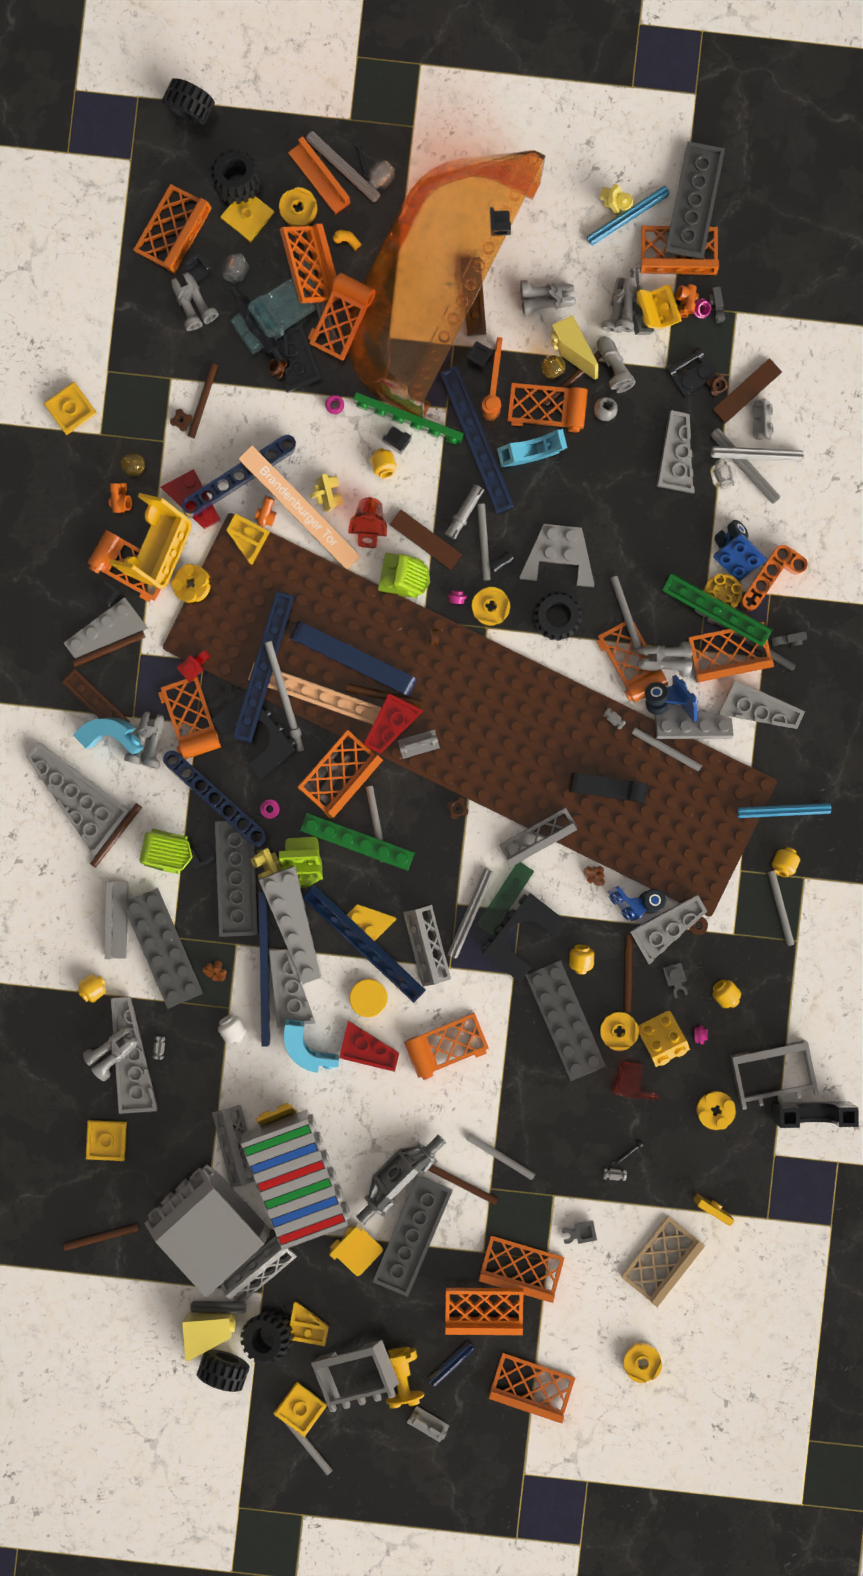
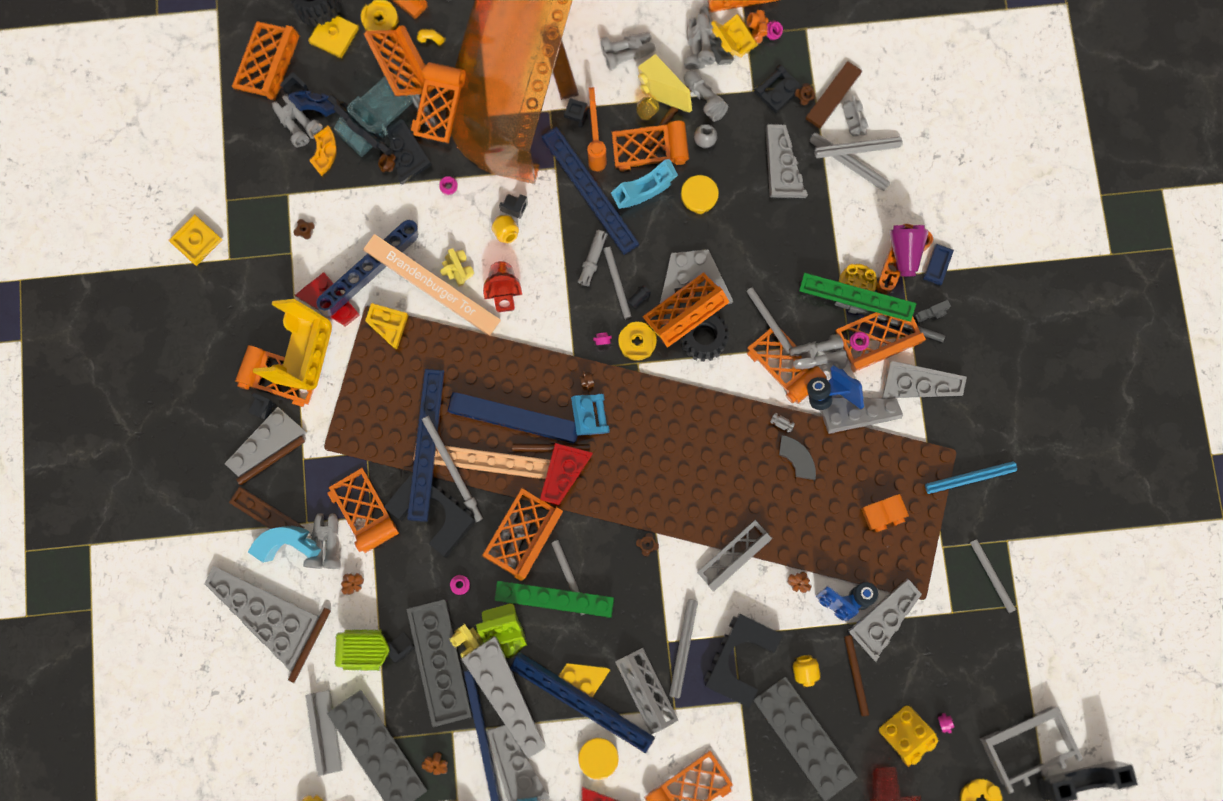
camera: 10 degrees left, 10 degrees down
orange plate [109,483,132,513] -> none
clear yellow piece [121,452,145,477] -> none
dark blue beam [163,750,266,847] -> none
yellow plate [171,564,211,603] -> none
red plate [177,651,211,682] -> none
reddish brown bar [188,363,218,439] -> none
clear head [221,253,249,284] -> none
orange plate [254,495,277,527] -> none
green plate [353,392,464,445] -> none
lime piece [378,552,430,599] -> none
reddish brown tile [390,510,462,570] -> none
light grey hinge [398,730,440,759] -> none
clear green tile [476,862,534,935] -> none
black beam [569,773,648,803] -> none
yellow plate [600,1012,639,1051] -> none
light grey bar [632,727,702,772] -> none
dark grey plate [662,962,688,998] -> none
reddish brown plate [689,917,708,935] -> none
dark grey plate [708,287,725,323] -> none
clear head [710,459,738,490] -> none
yellow head [712,980,741,1008] -> none
blue plate [713,520,767,581] -> none
yellow head [772,847,800,877] -> none
none -> dark blue tile [288,91,336,116]
none -> light orange tile [309,125,337,176]
none -> dark orange plant [341,573,364,595]
none -> dark azure plate [571,394,610,435]
none -> orange fence [643,272,730,348]
none -> yellow tile [681,175,718,214]
none -> dark grey tile [779,435,816,480]
none -> dark pink plate [850,332,869,351]
none -> orange brick [862,494,909,533]
none -> magenta cone [889,225,928,276]
none -> dark blue tile [923,244,954,285]

